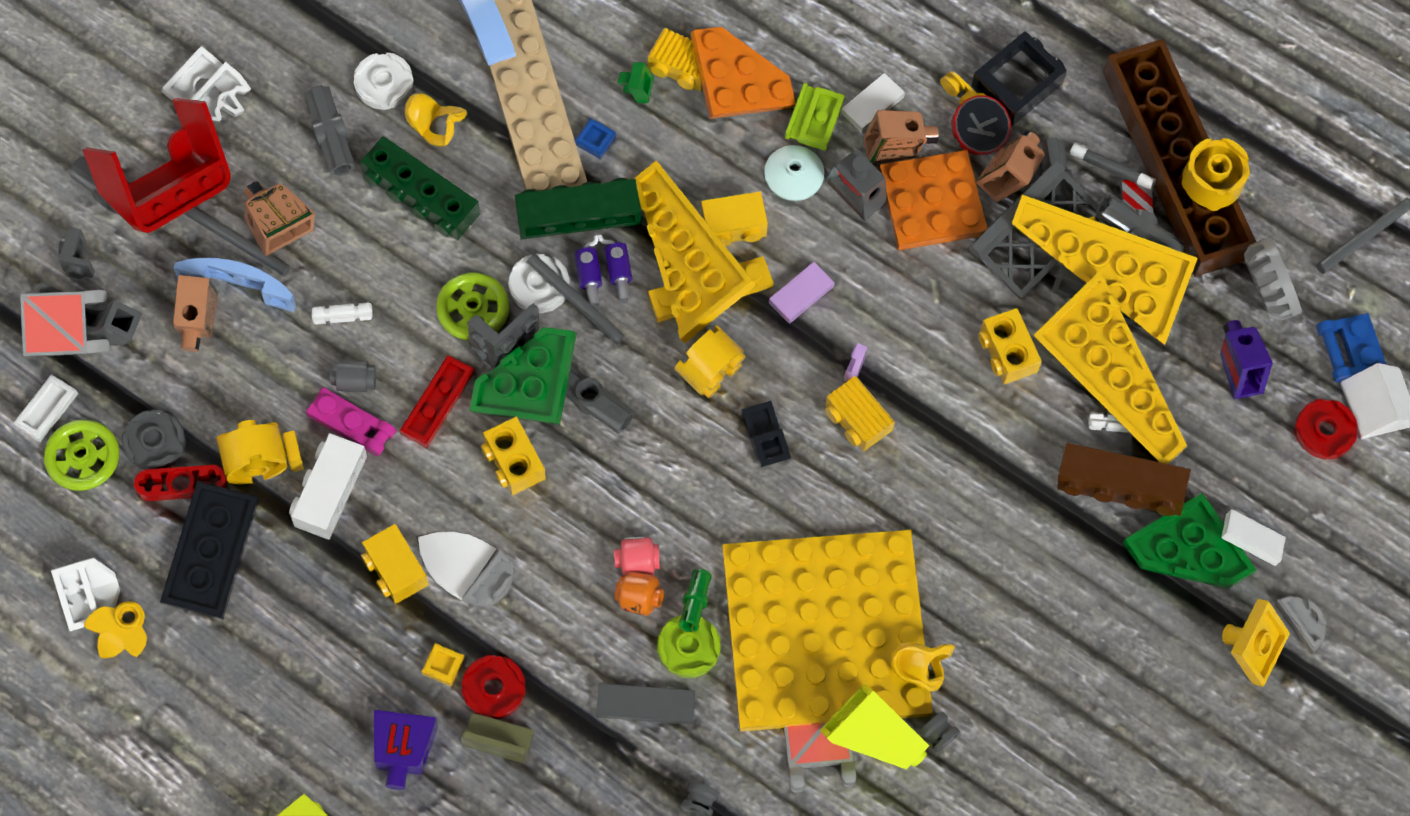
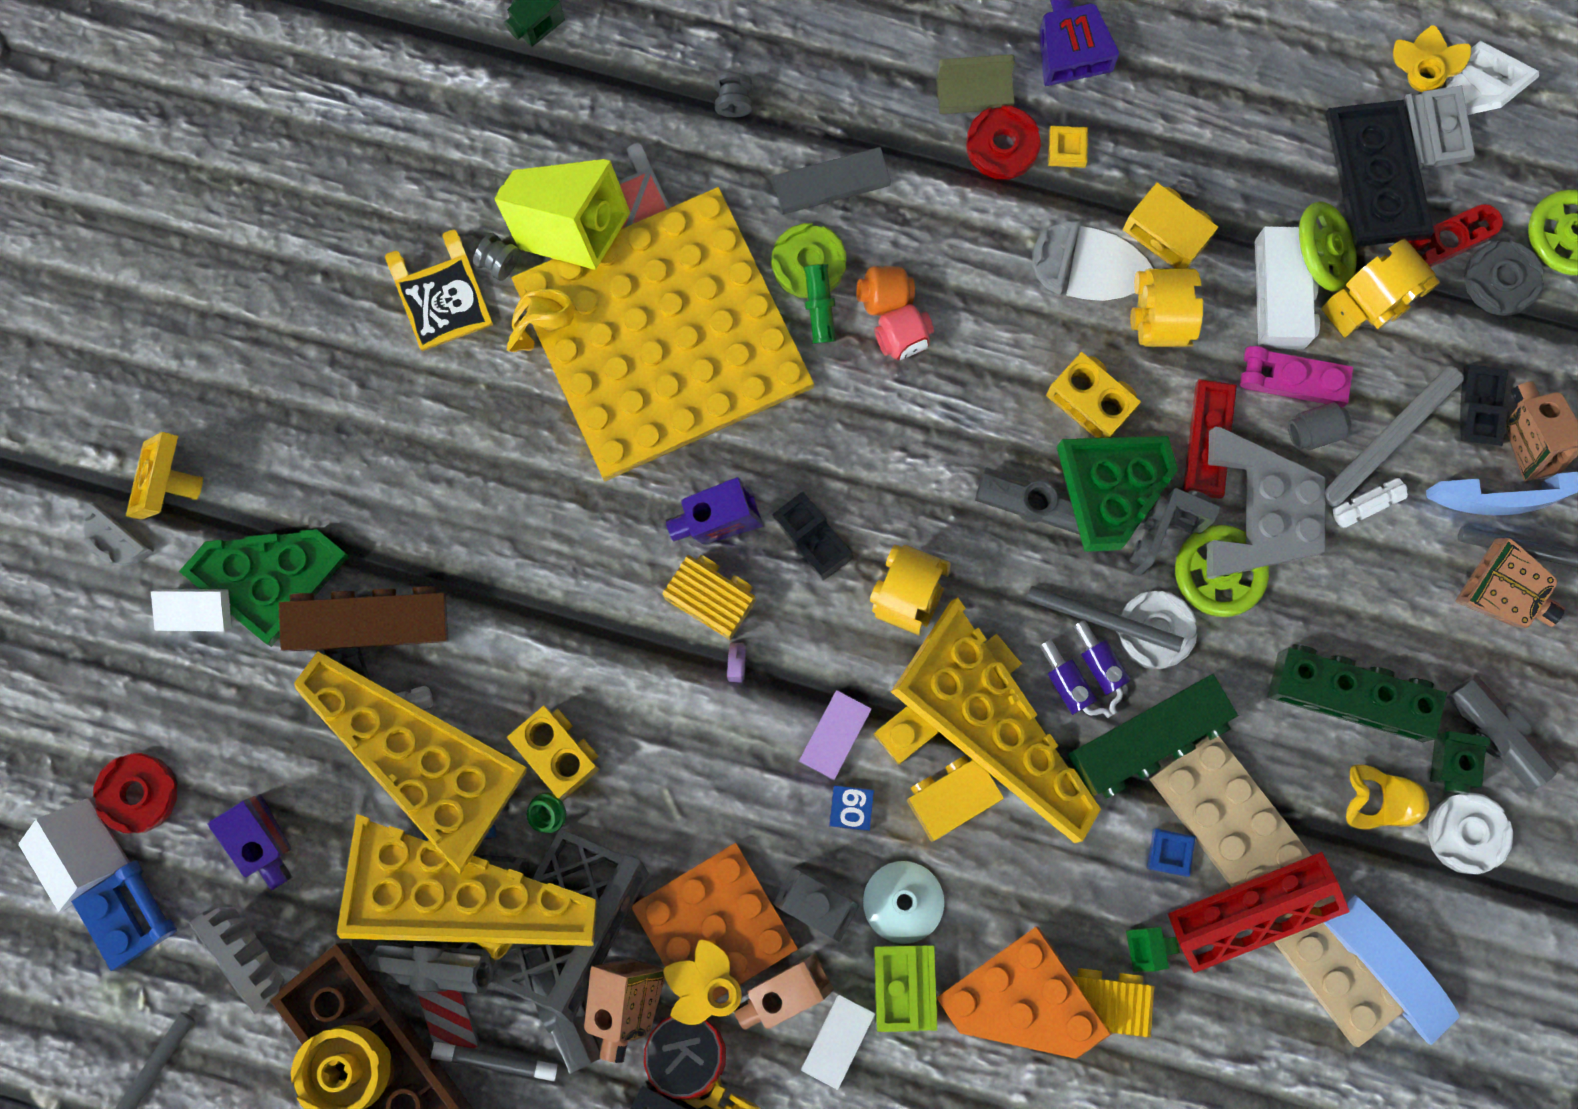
camera: 165 degrees right, 10 degrees up
none -> flag [385,229,493,351]
none -> green plate [526,792,566,833]
none -> yellow plate [663,940,742,1025]
none -> dark purple torso [666,477,764,545]
none -> blue tile [829,786,874,831]
none -> yellow brick [1130,268,1203,347]
none -> red fence [1167,852,1350,973]
none -> light grey wing [1207,427,1325,579]
none -> lime plate [1299,201,1357,292]
none -> light grey axle [1324,366,1464,508]
none -> light grey plate [1403,85,1475,169]
none -> dark green brick [1430,731,1490,794]
none -> black slope [1460,365,1509,446]

